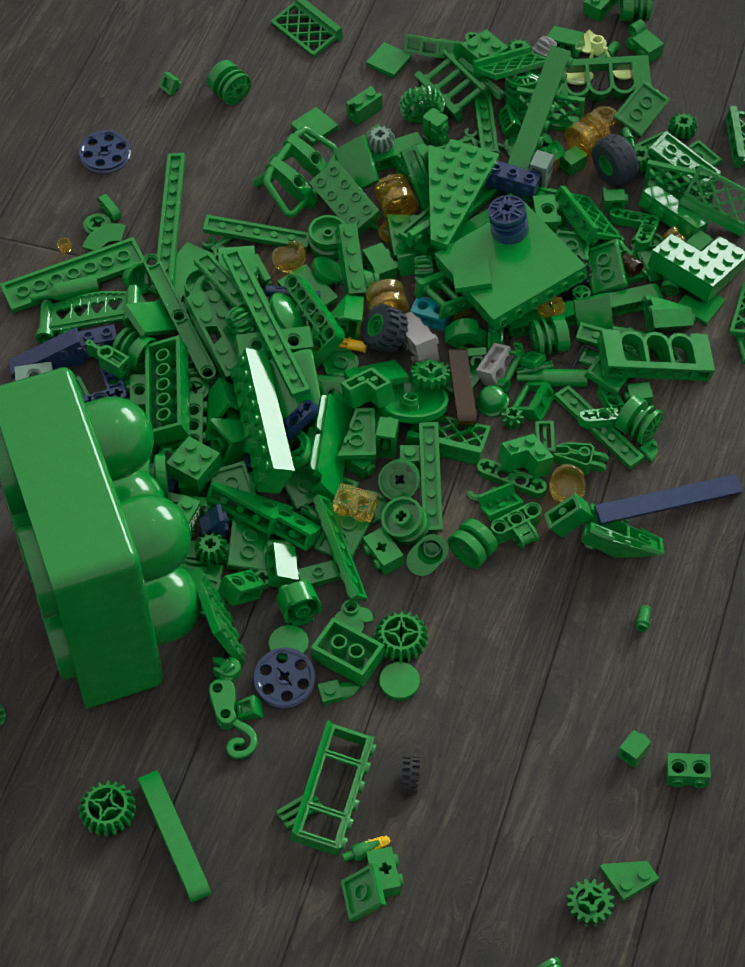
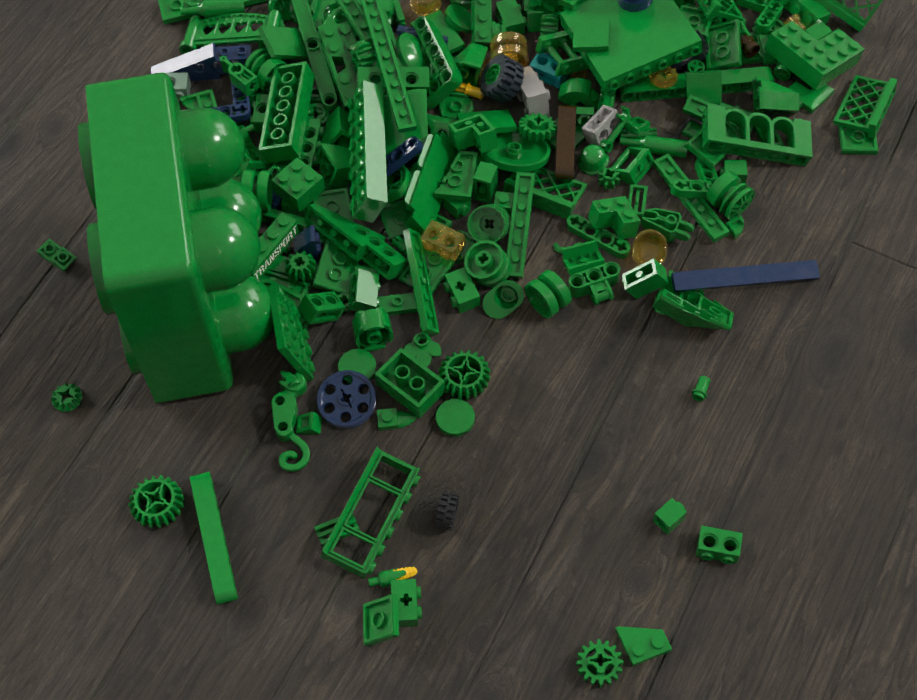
camera: 10 degrees right, 5 degrees up
green wheel [529,314,570,356] -> none

